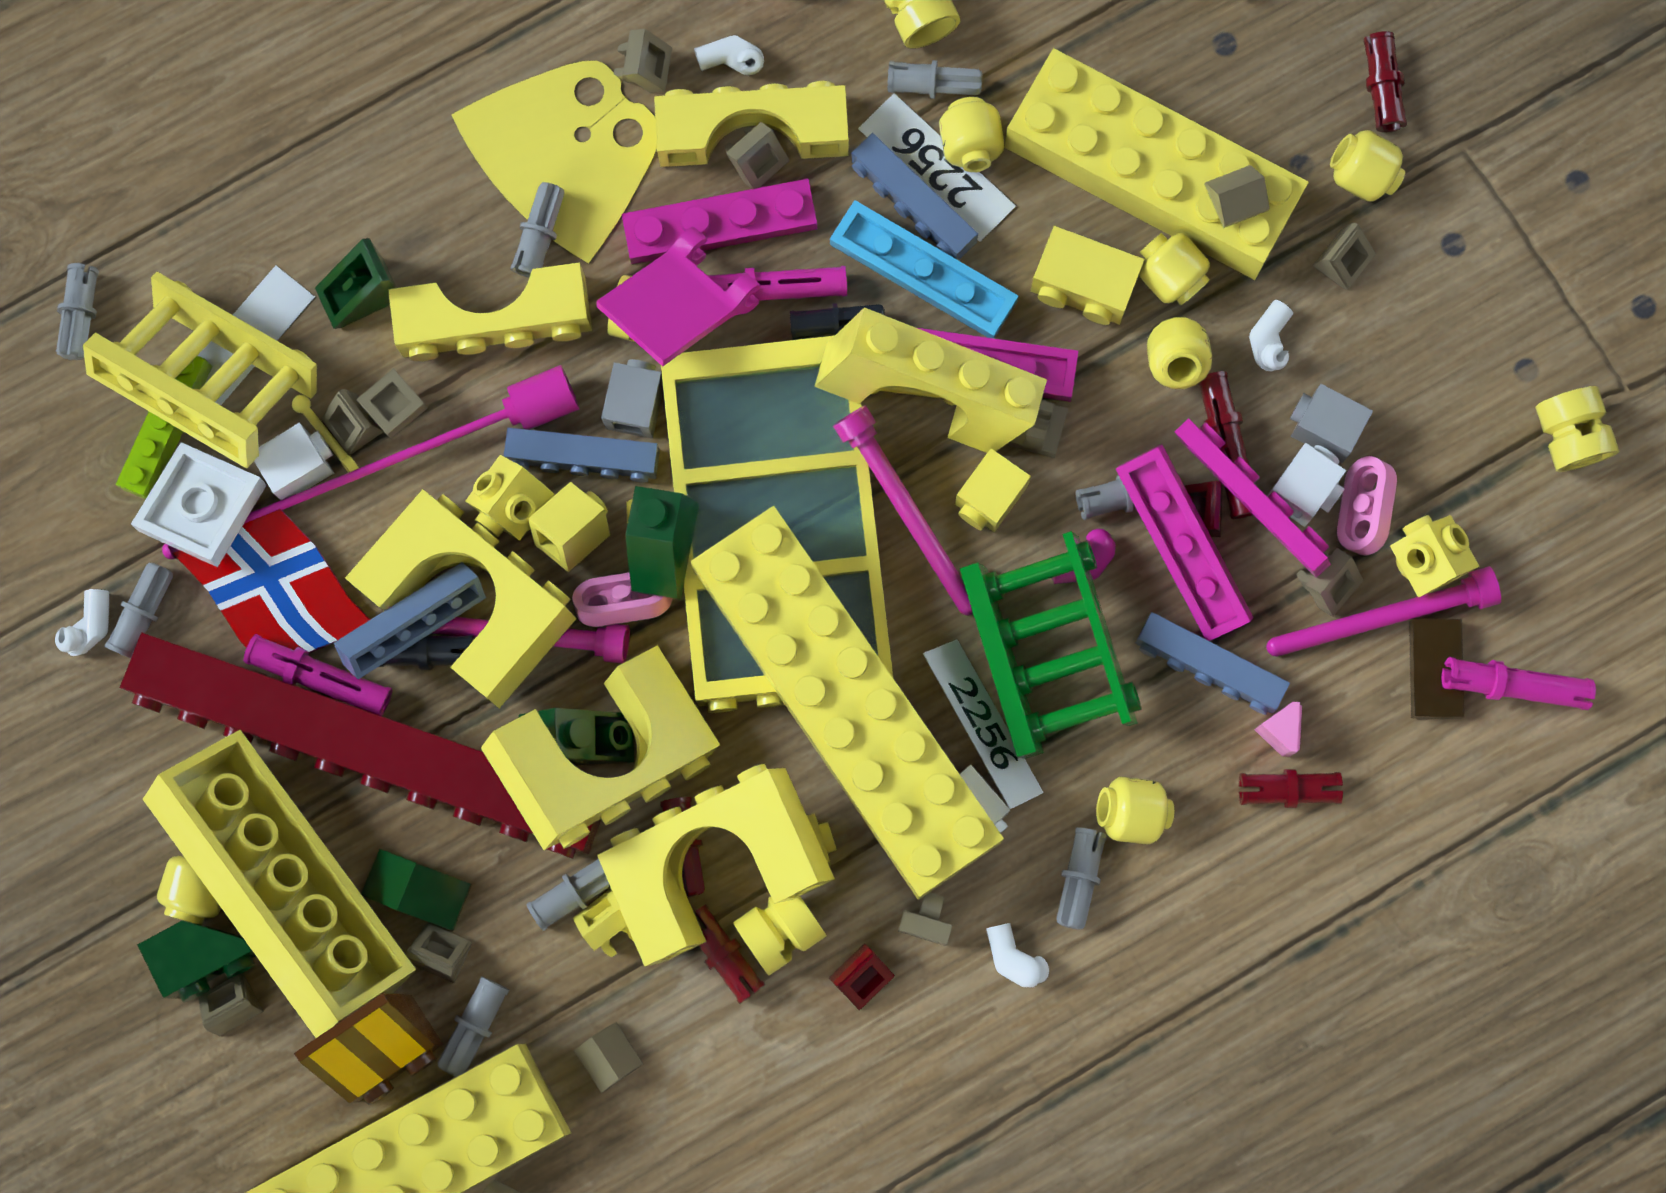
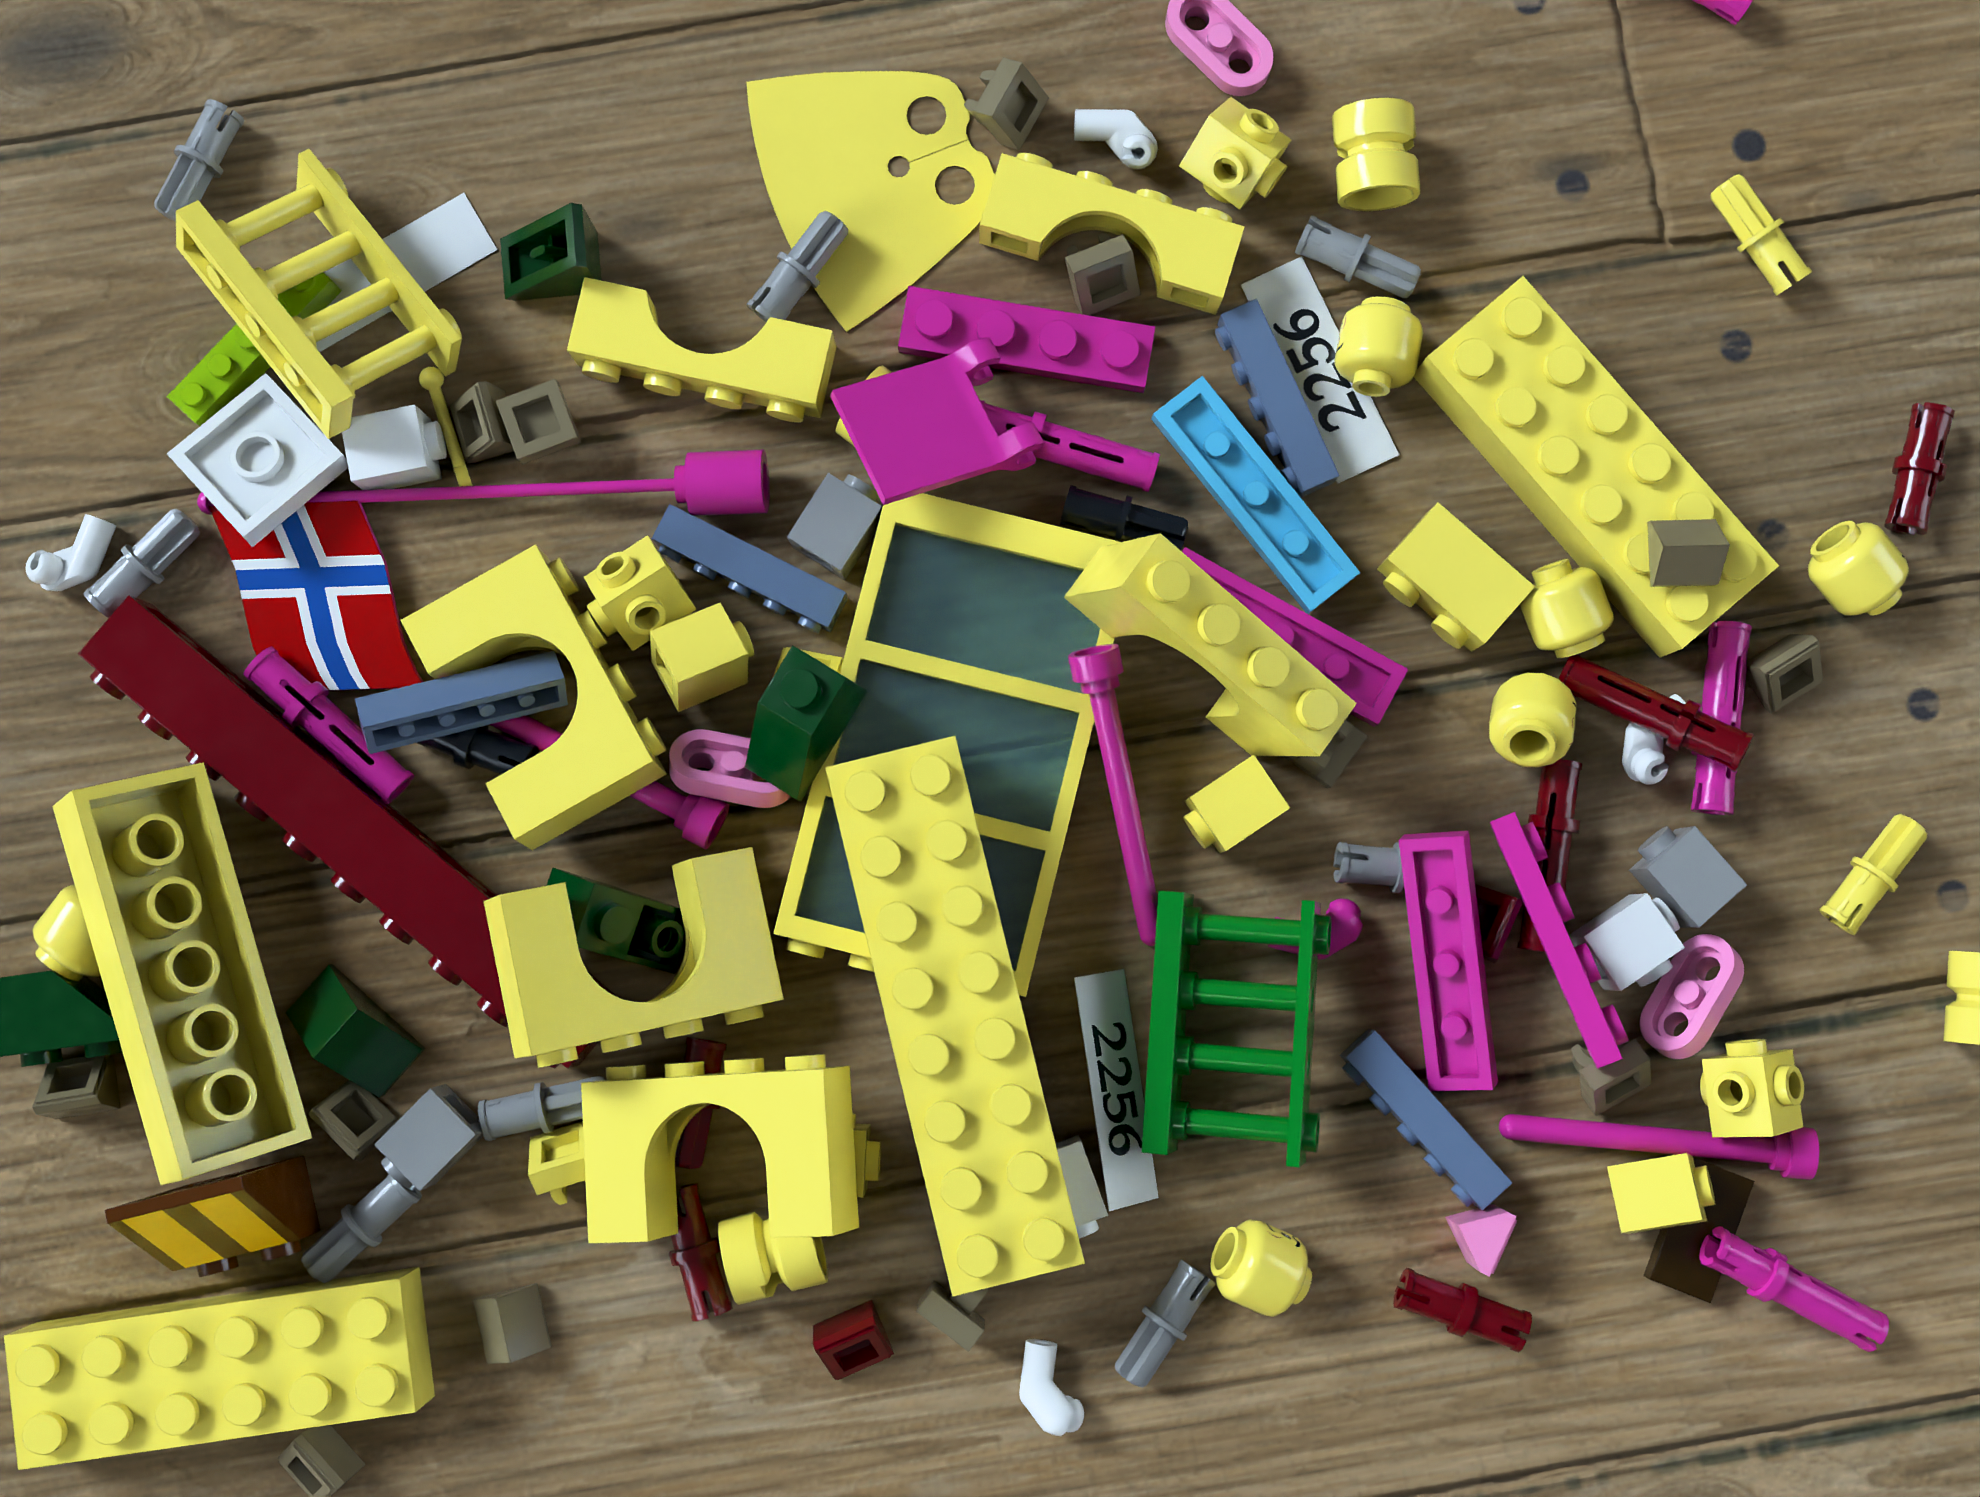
camera: 15 degrees right, 5 degrees up
none -> light grey brick [374,1084,483,1191]
none -> light yellow brick [1179,97,1291,209]
none -> dark red pin [1558,654,1755,772]
none -> light yellow brick [1607,1153,1715,1234]
none -> dark pink pin [1690,621,1752,815]
none -> light yellow axle [1819,814,1927,935]

